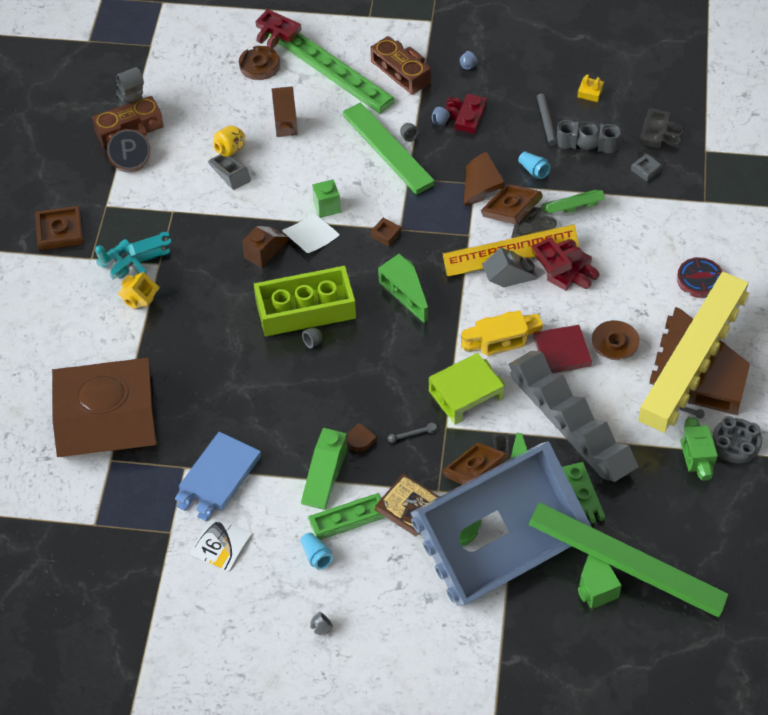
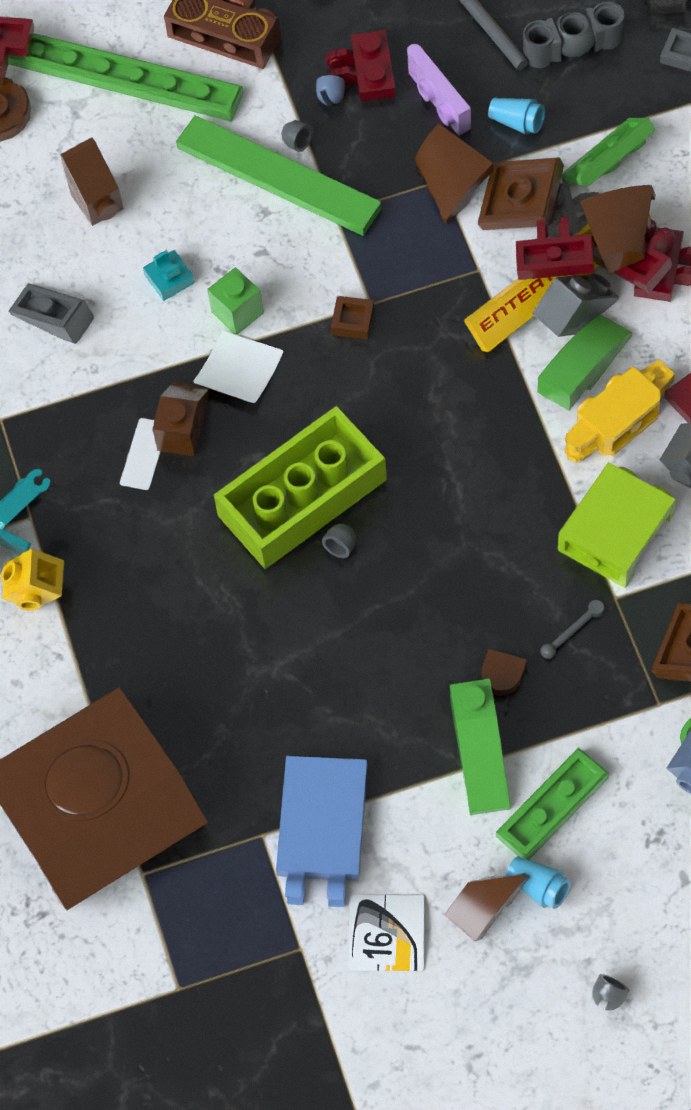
camera: 20 degrees left, 10 degrees up
yellow head [213,125,246,157] -> none
tile [374,473,440,537] -> none
bright green slope [378,254,428,323] -> none
none -> white sticker [120,418,160,490]
none -> teal tile [143,250,195,301]
none -> lavender hinge [407,44,471,136]
none -> slope [444,873,530,942]
none -> dark red hinge [516,217,594,280]
none -> bright green slope [537,314,632,411]
none -> reddish brown slope [580,185,656,273]

